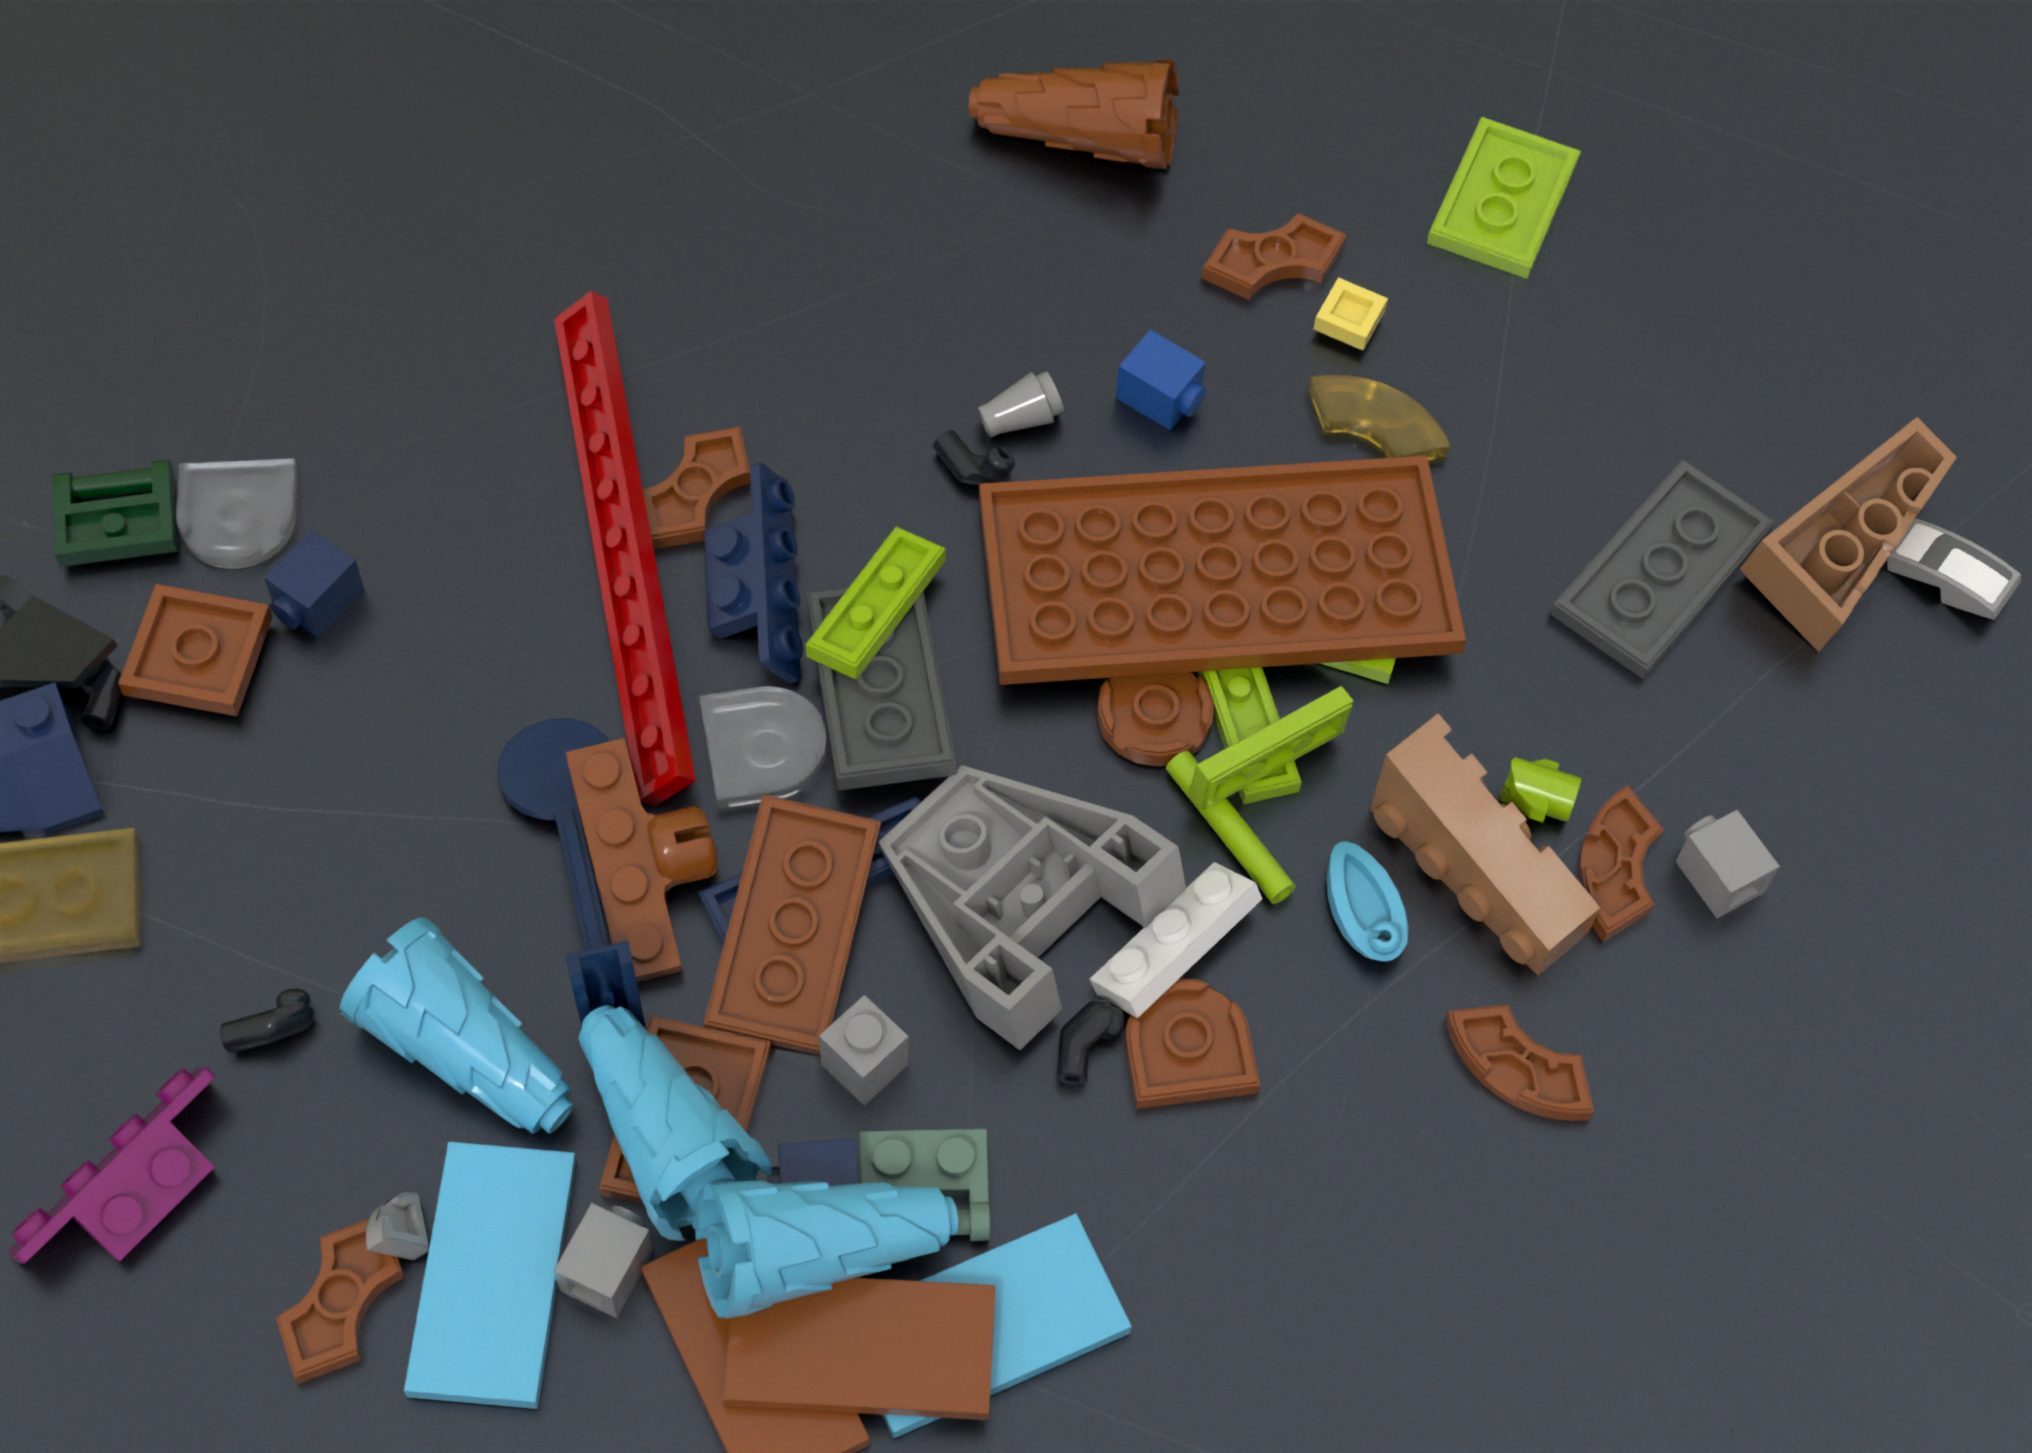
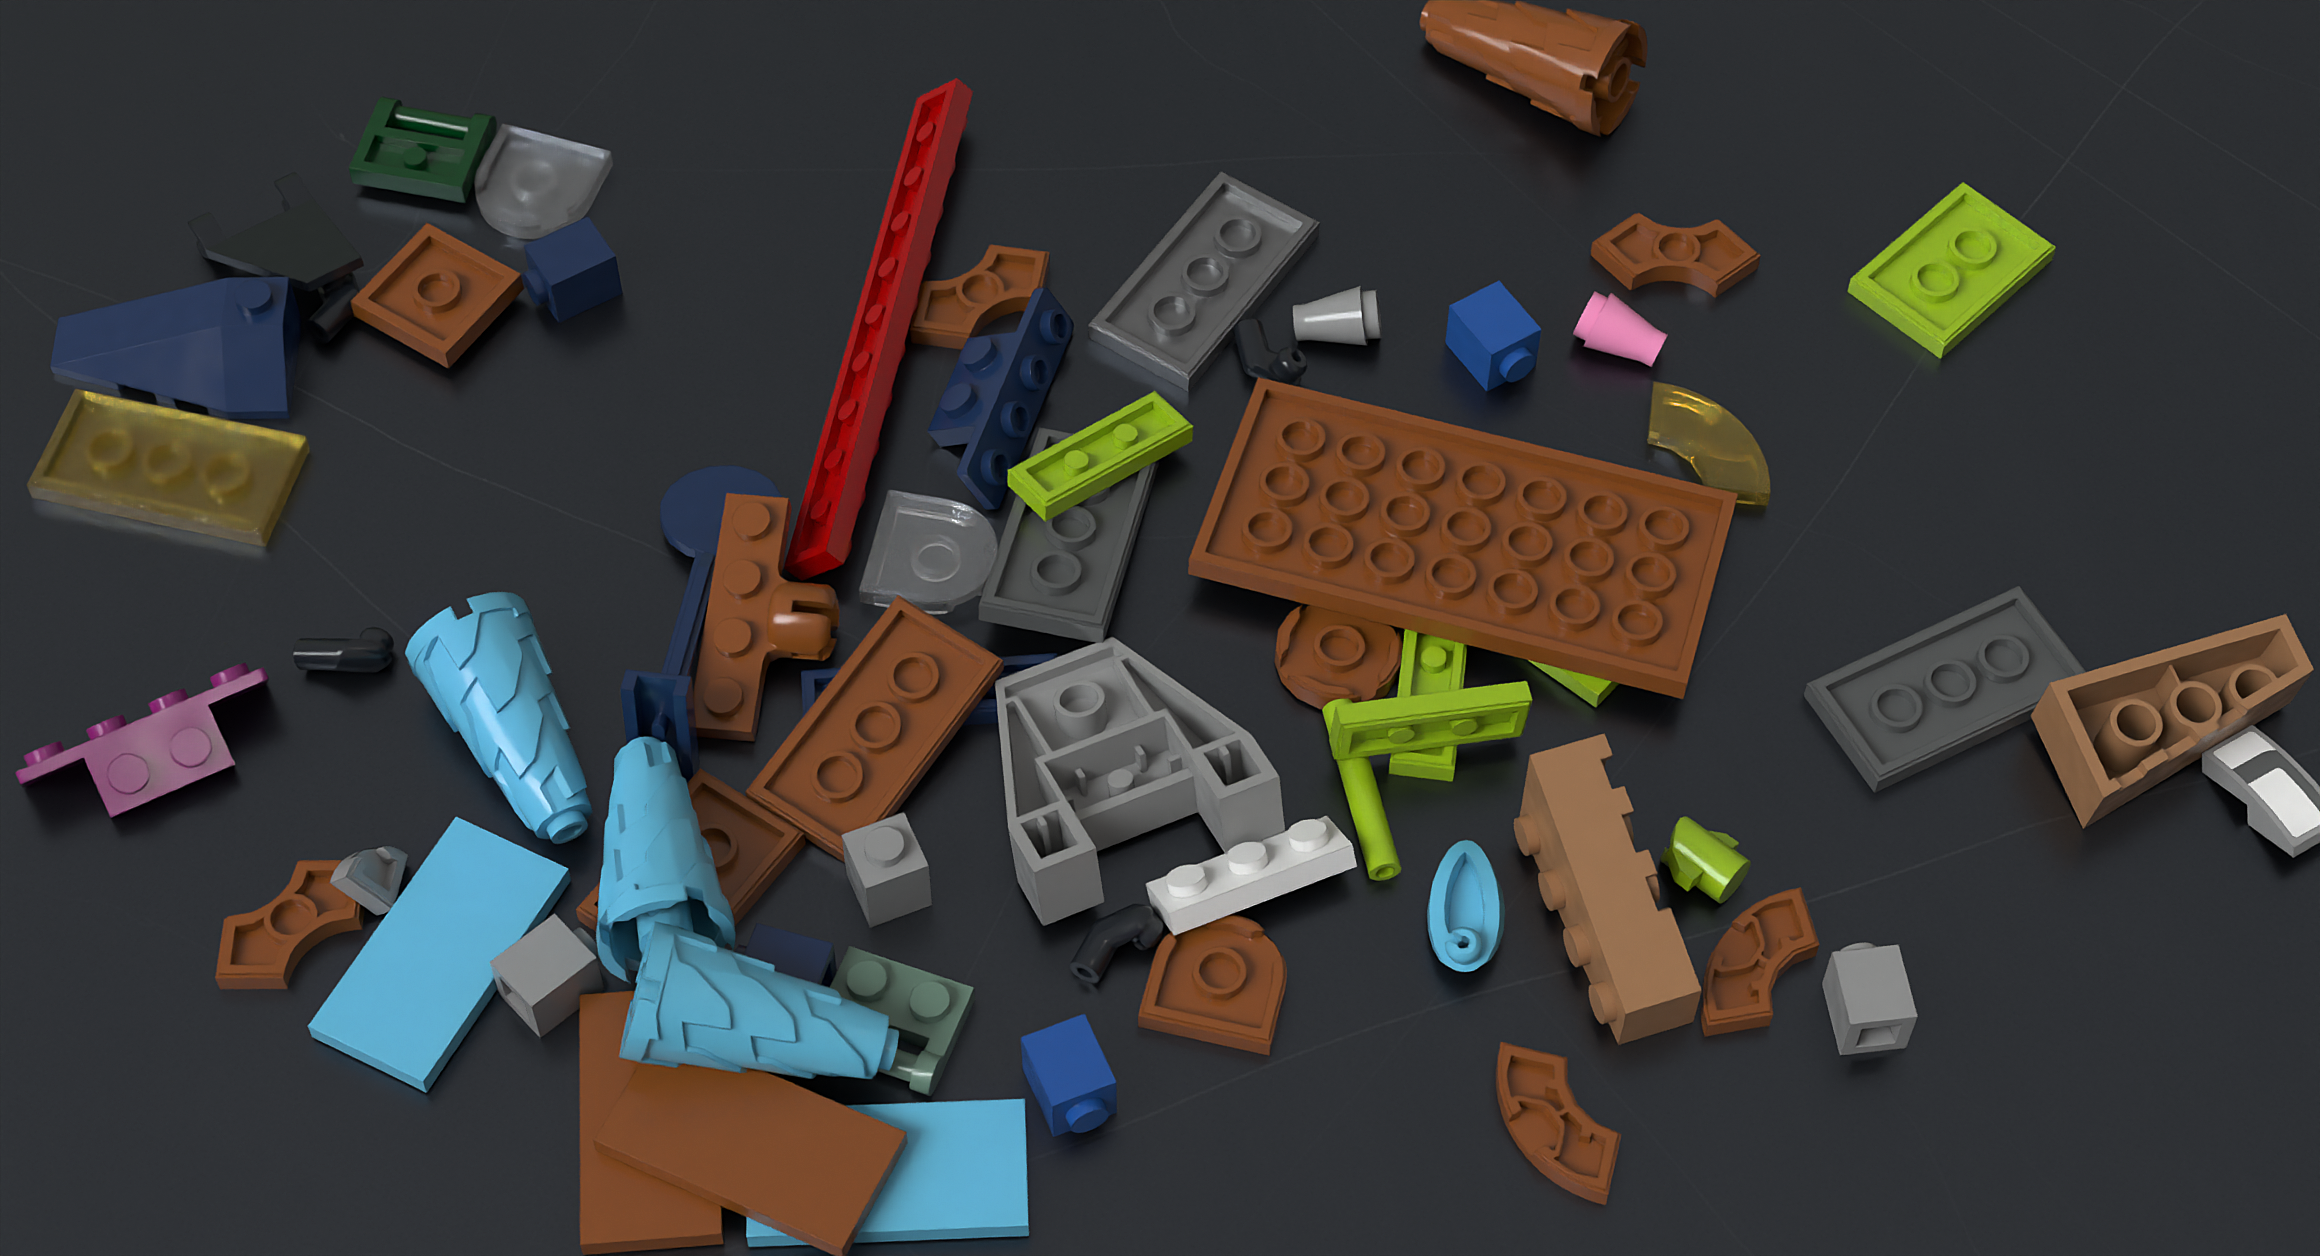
camera: 25 degrees right, 5 degrees down
light yellow plate [1313,277,1388,350] -> none
none -> blue brick [1021,1013,1117,1137]
none -> flat silver tile [1088,172,1320,392]
none -> bright pink cone [1573,291,1668,367]

